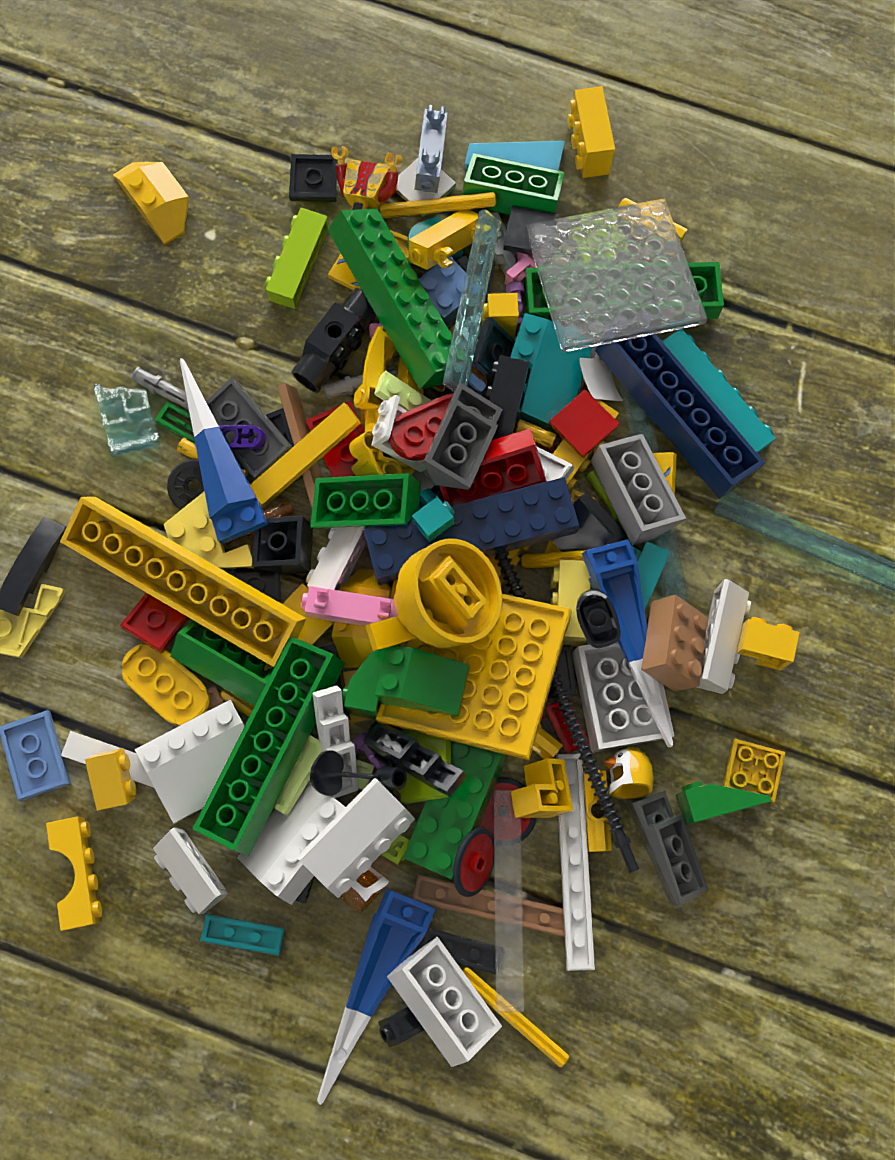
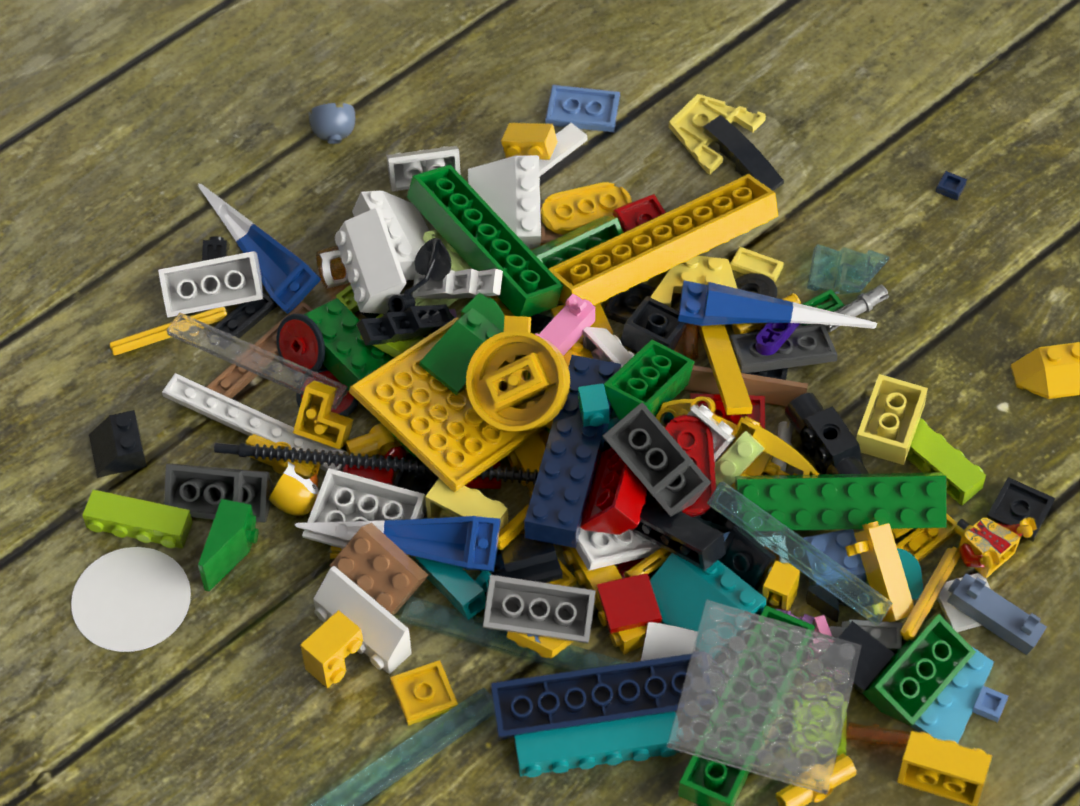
camera: 120 degrees right, 20 degrees down
yellow arch [46,816,102,931] -> none
teal tile [200,914,285,956] -> none
black piece [576,589,621,648] -> none
yellow tile [723,739,785,803] -> none
none -> white sticker [71,547,191,652]
none -> lime brick [82,490,193,549]
none -> black slope [89,410,147,478]
none -> sand blue cylinder [308,103,355,144]
none -> yellow tile [390,660,458,726]
none -> light yellow tile [730,246,784,283]
none -> clear orange pin [846,722,911,748]
none -> light yellow brick [856,374,928,465]
none -> medium blue plate [972,686,1008,723]

